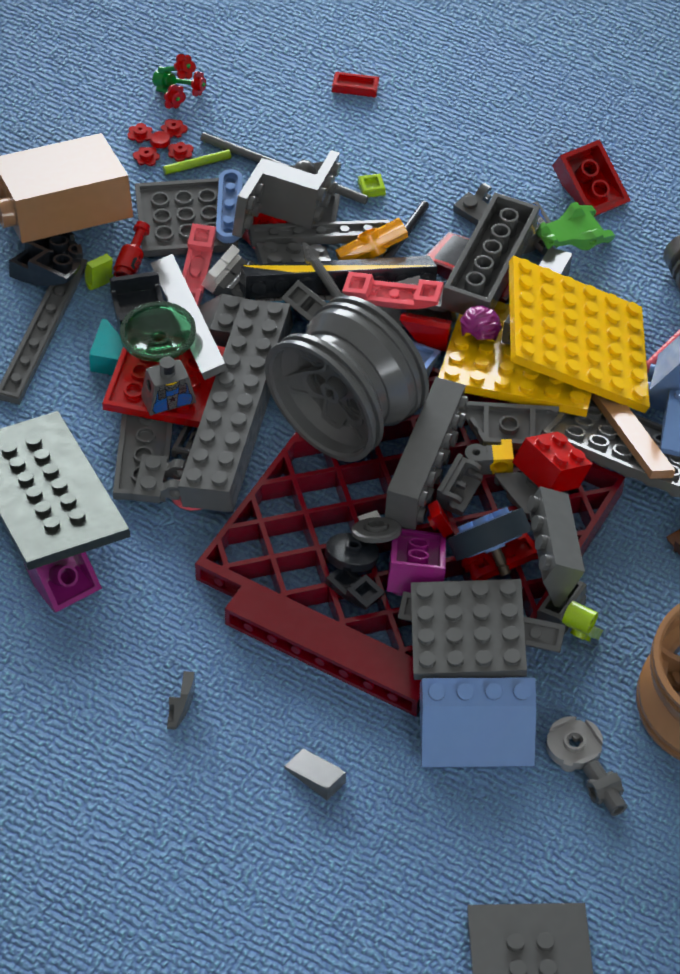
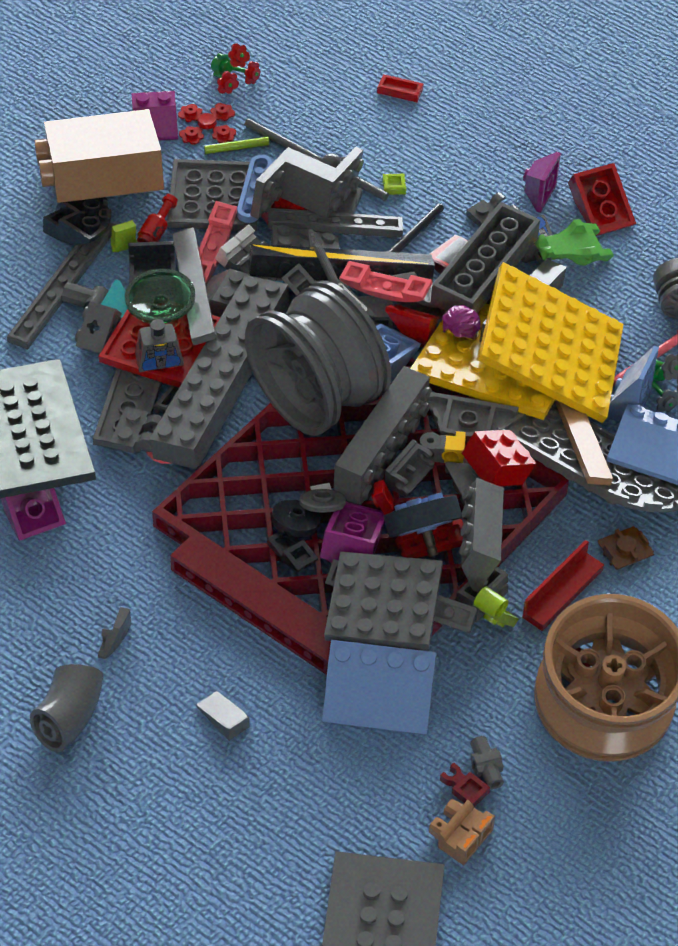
camera: 10 degrees right, 0 degrees up
light orange piece [335,218,409,260] -> none
light grey plate [546,716,603,772] -> none
none -> dark grey brick [30,664,104,752]
none -> dark grey piece [61,282,109,309]
none -> dark grey brick [75,301,122,355]
none -> magenta slope [131,91,178,141]
none -> medium nougat hips [429,799,495,866]
none -> dark red plate [440,763,490,807]
none -> red panel [522,540,604,631]
none -> magenta slope [523,152,561,213]

